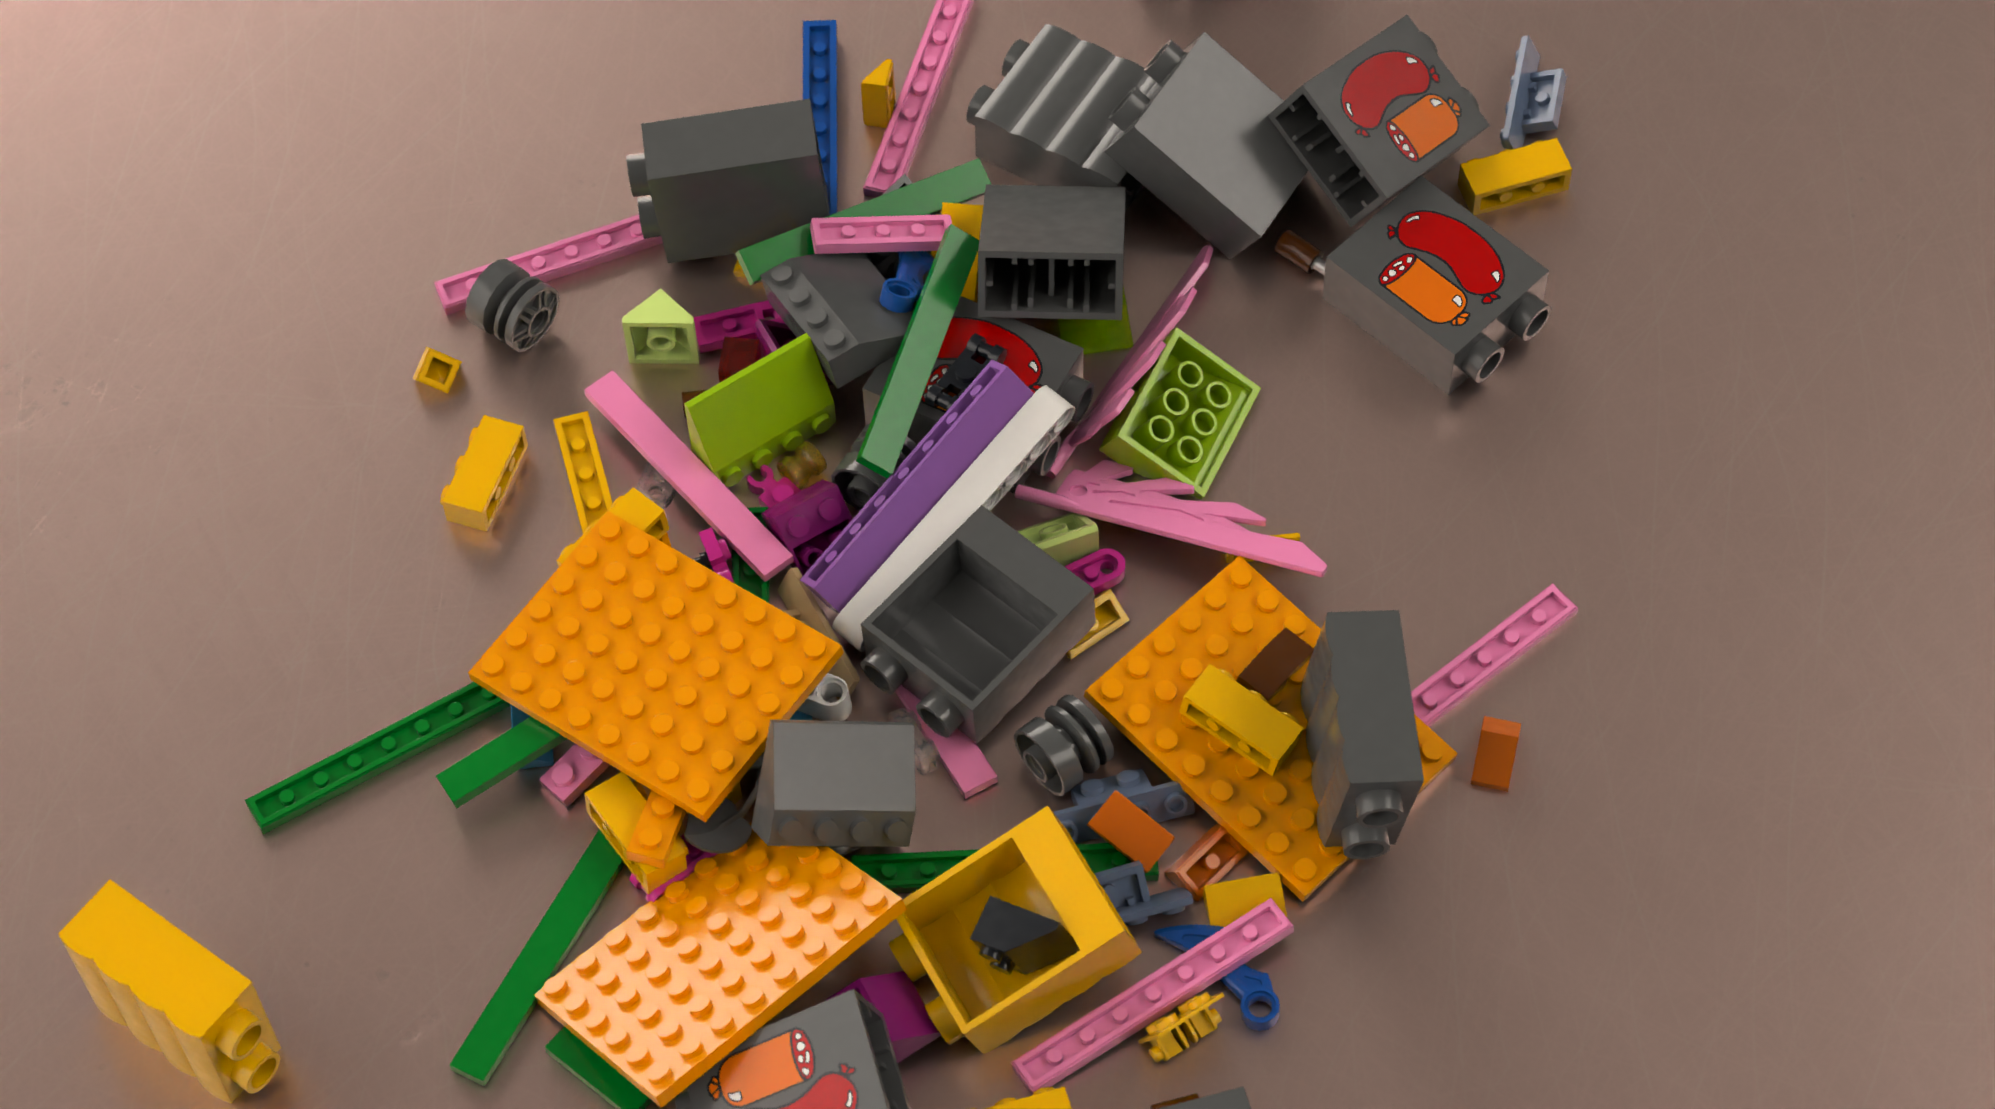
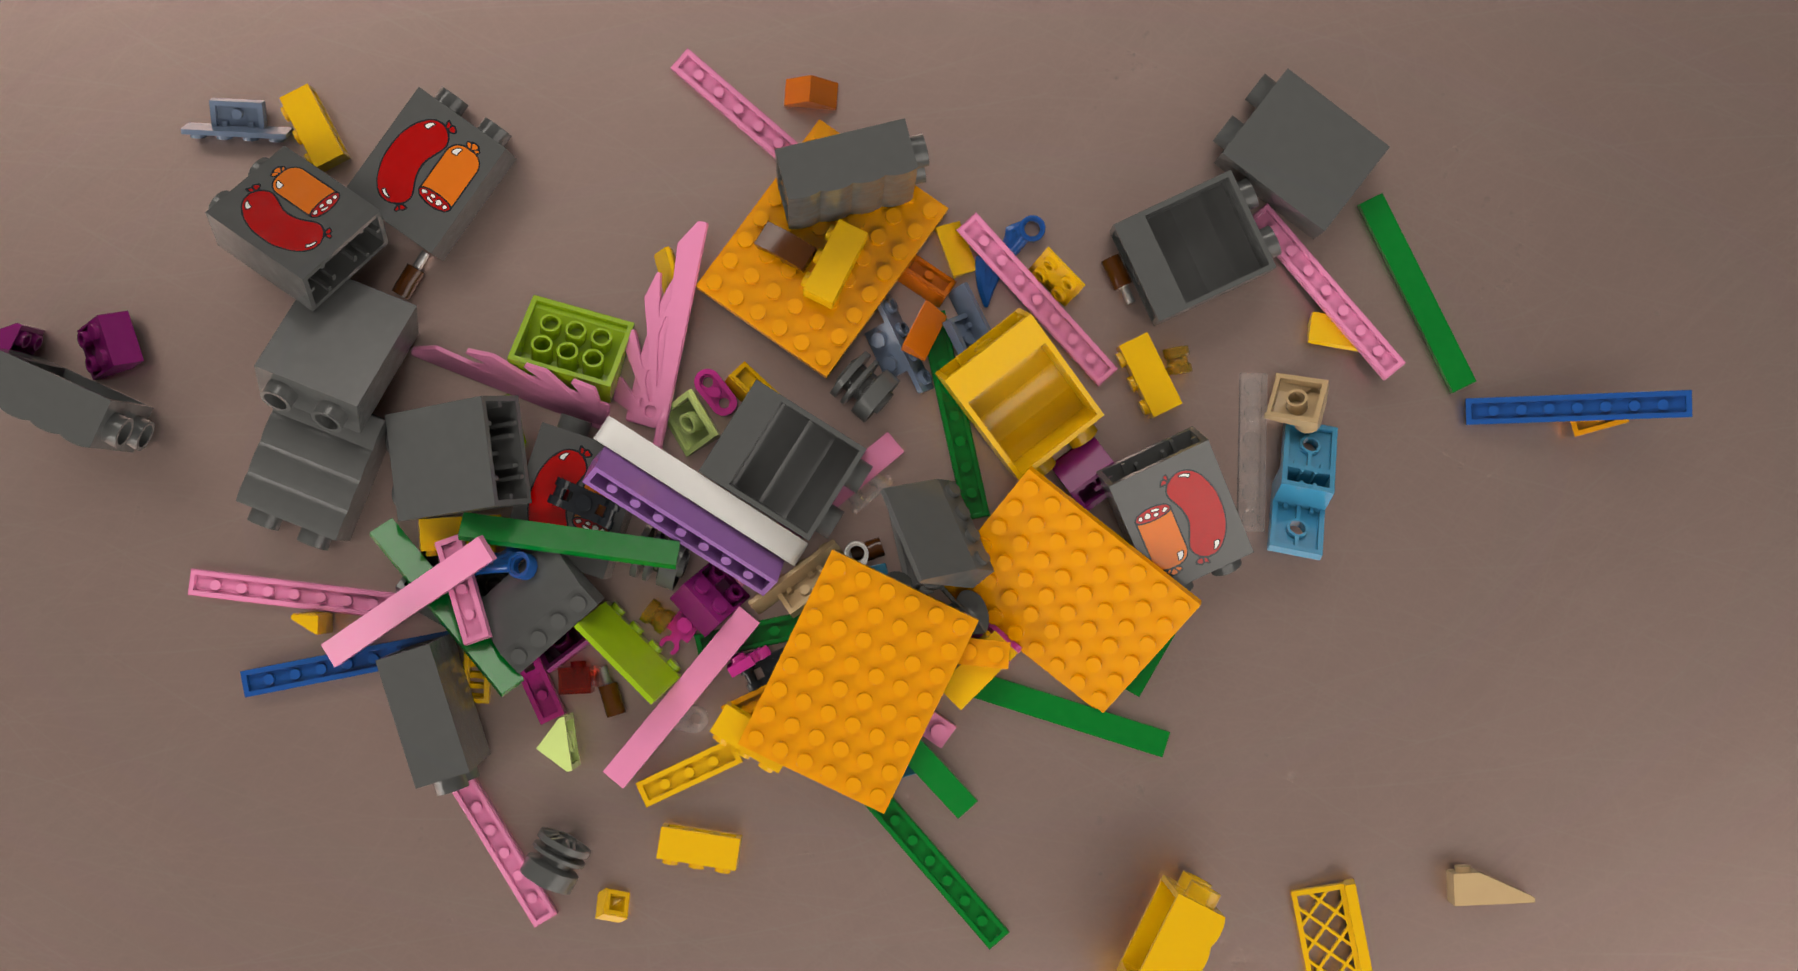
camera: 105 degrees left, 30 degrees up
black slope [970,896,1079,975] -> none
none -> bright pink tile [321,535,497,667]

